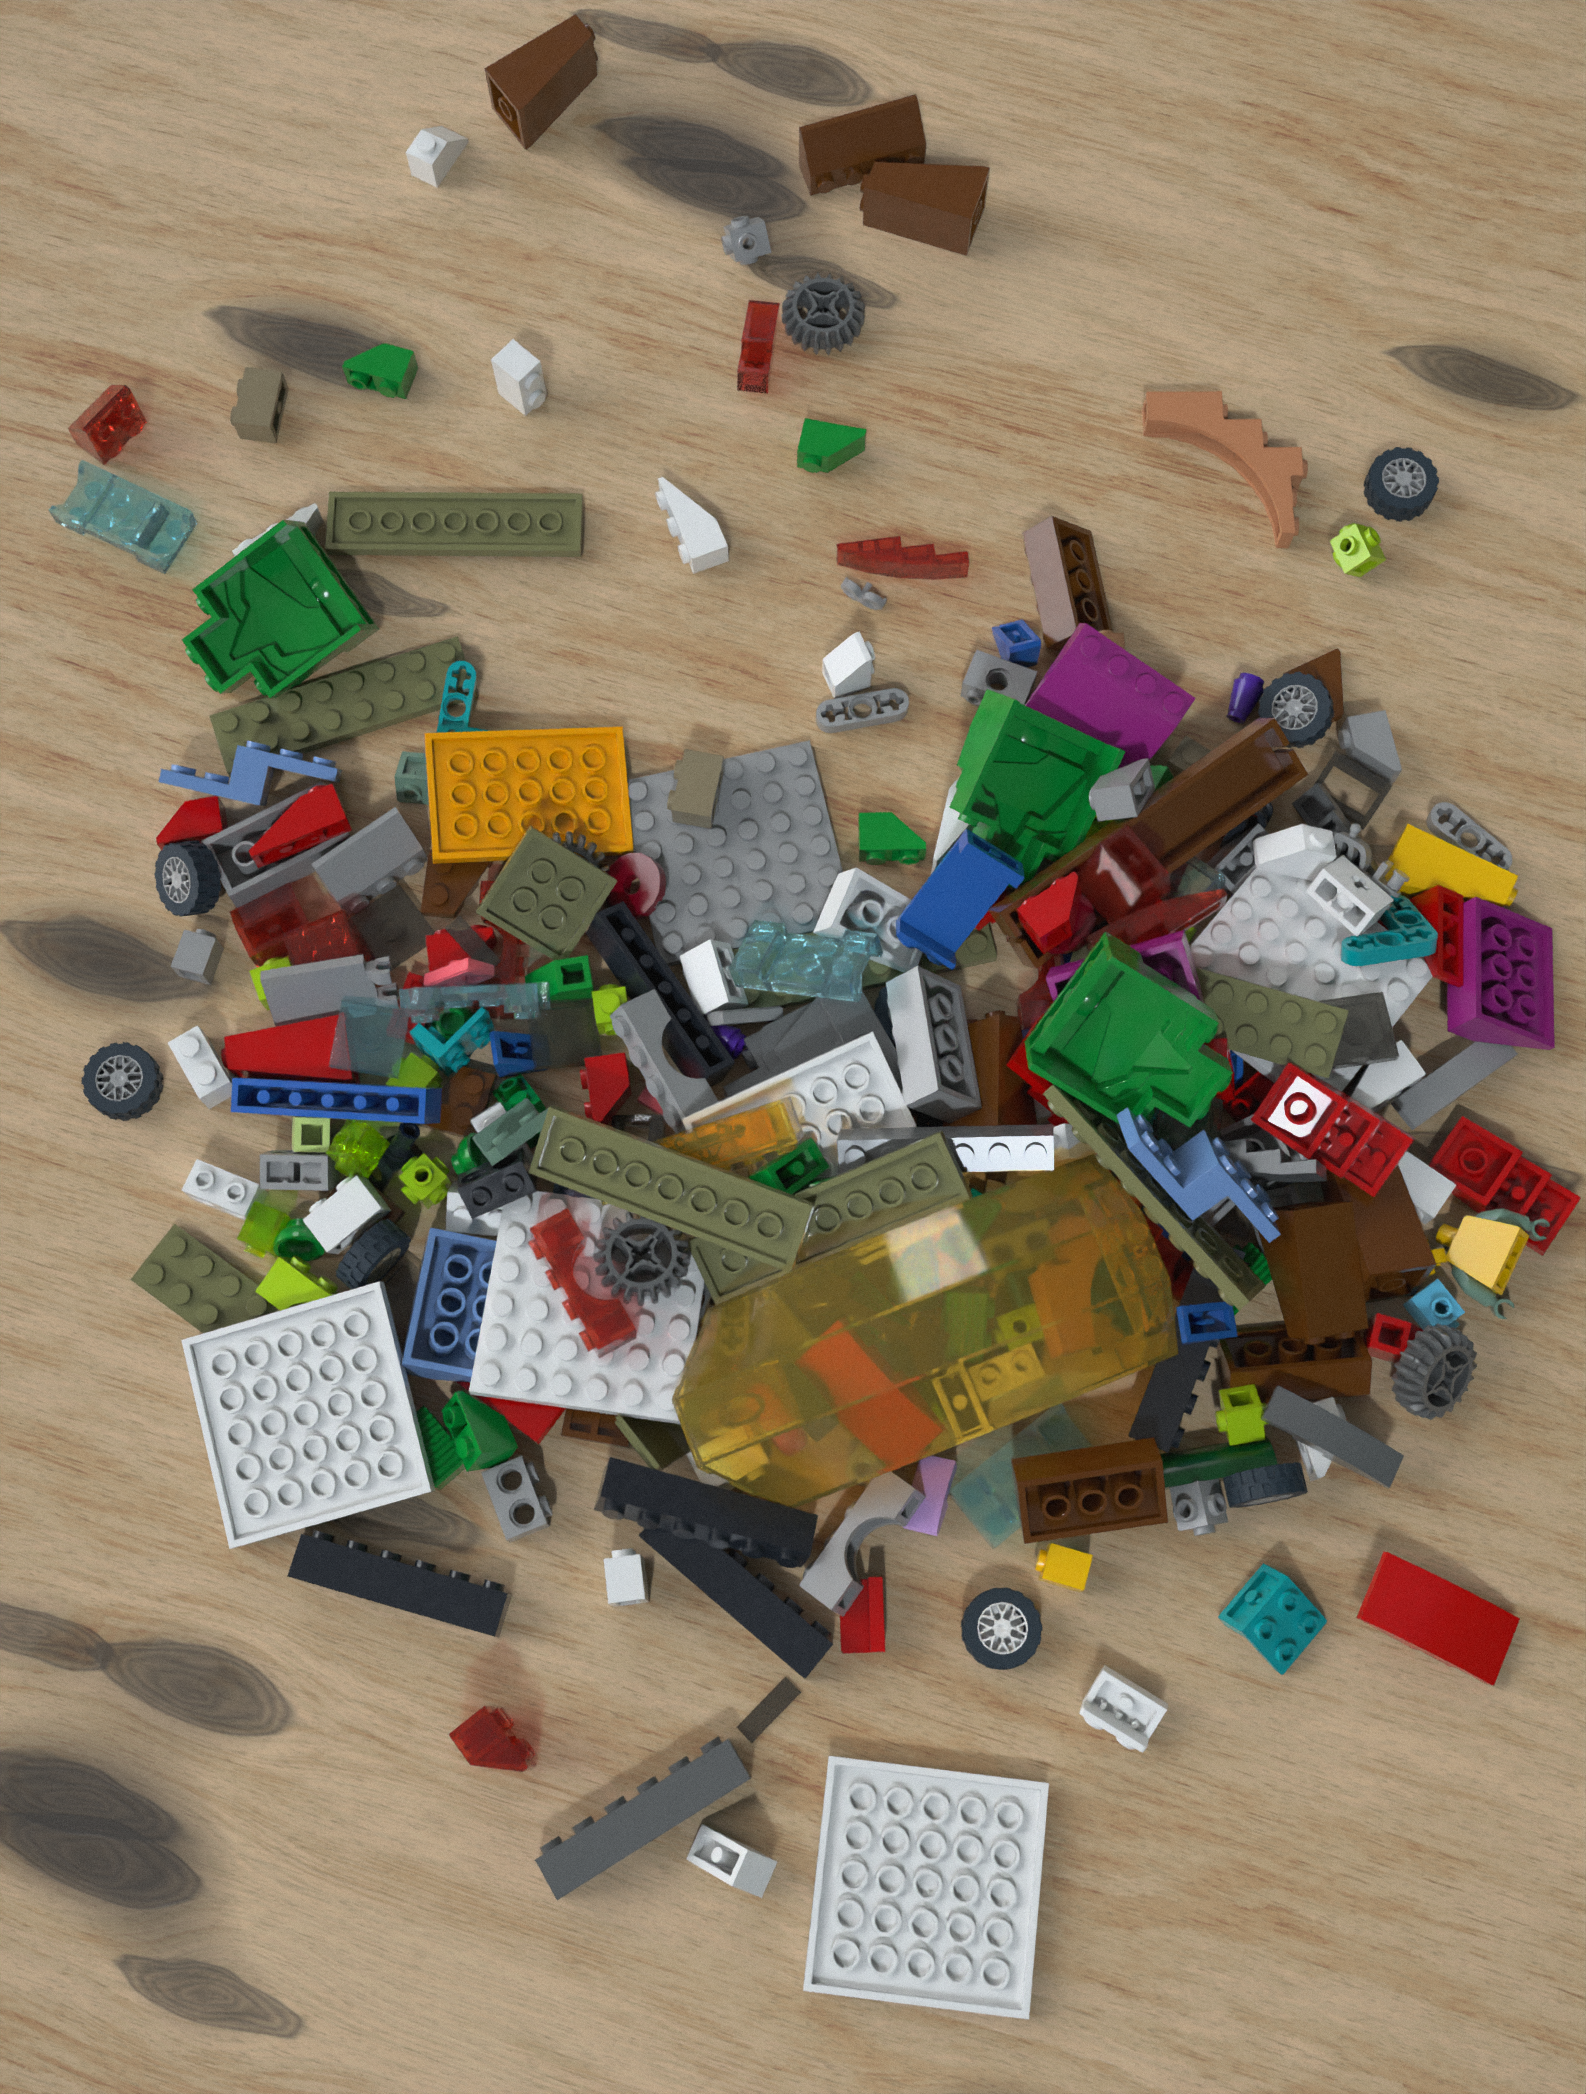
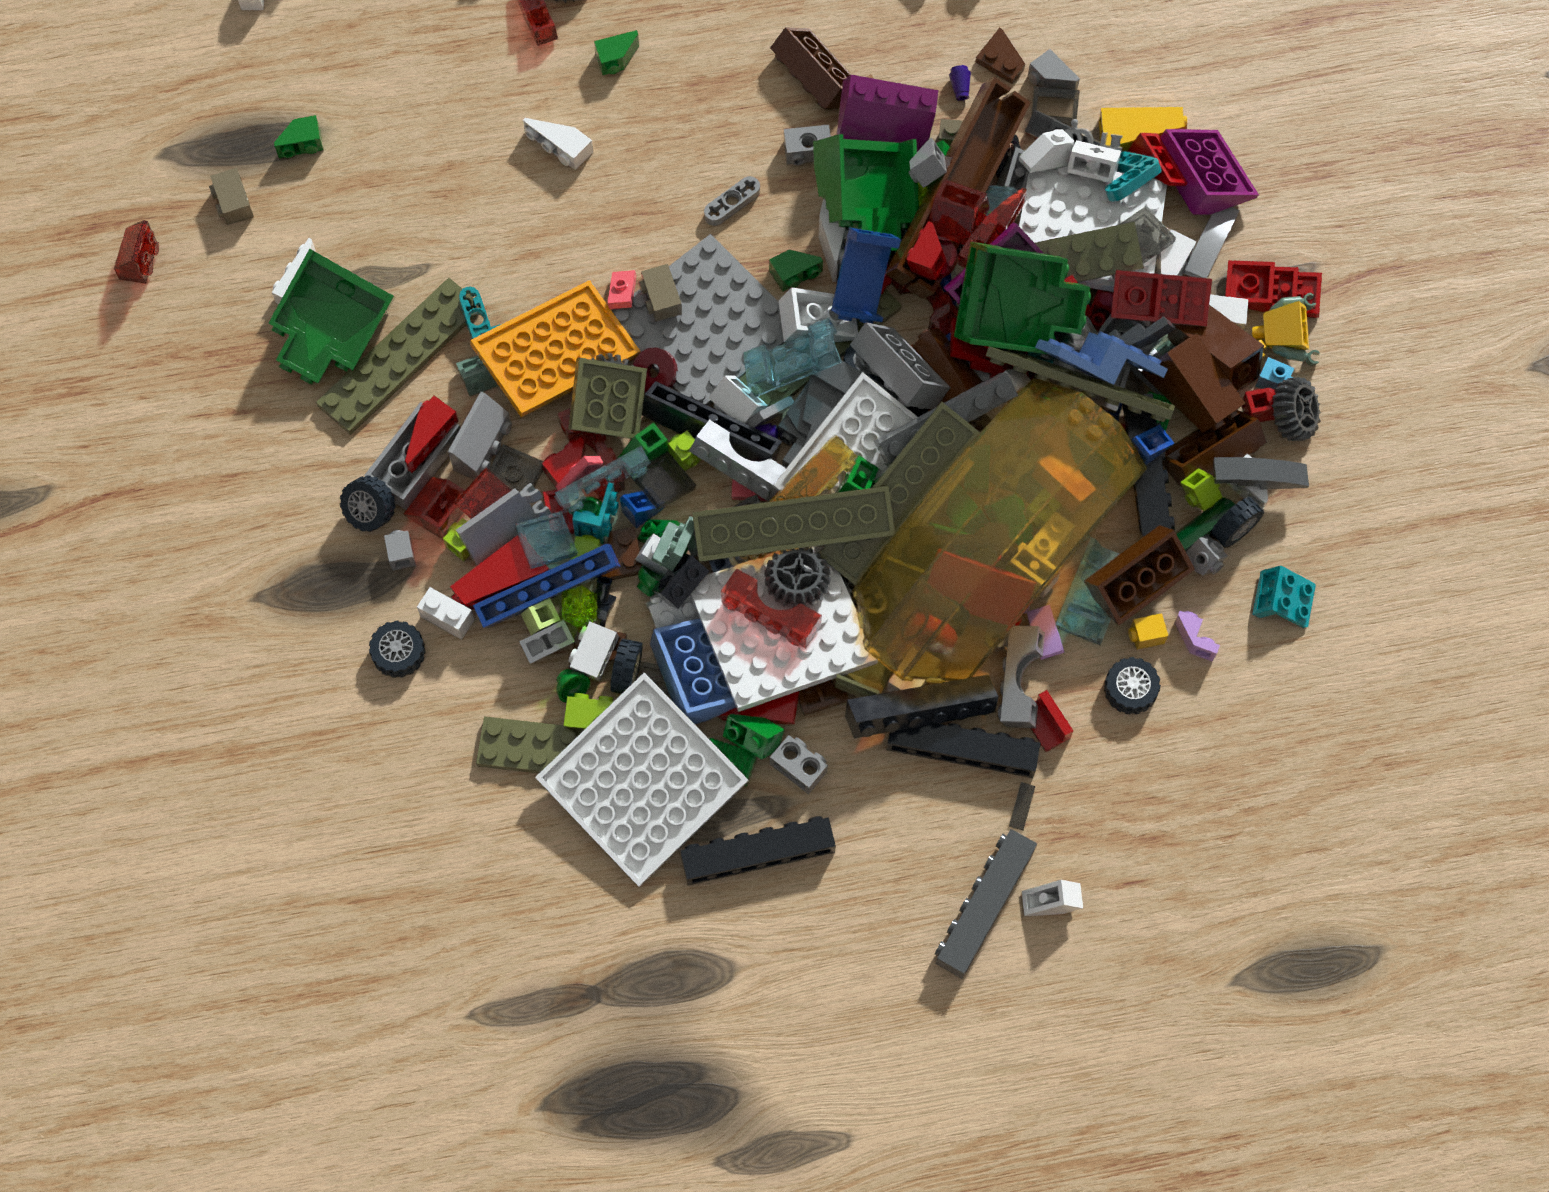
camera: 30 degrees left, 5 degrees down
clear light blue piece [49,460,197,574] -> none
red slope [156,795,228,851] -> none
medium blue bracket [159,741,342,806] -> none
white brick [182,1159,268,1224] -> none
clear neon green brick [237,1201,292,1259] -> none
olive plate [325,492,583,557] -> none
lime brick [399,1153,452,1209] -> none
reddish brown wing [420,849,493,919] -> none
clear smoke window [445,916,501,967] -> none
clear red slope [448,1706,537,1772] -> none
white brick [491,339,547,416] -> none
red slope [580,1052,632,1125] -> none
white brick [604,1549,649,1607] -> none
white plate [803,1756,1049,2020] -> none
white slope [822,631,875,699] -> none
clear red slope [836,536,969,580] -> none
light grey piece [841,577,887,610] -> none
blue slope [992,619,1041,668] -> none
white bracket [1079,1665,1168,1753] -> none
black wheel [1258,672,1335,748] -> none
red slope [1356,1551,1520,1686] -> none
light grey beam [1426,802,1512,870] -> none
none -> coral plate [607,270,637,309]
none -> lavender slope [1175,611,1220,662]

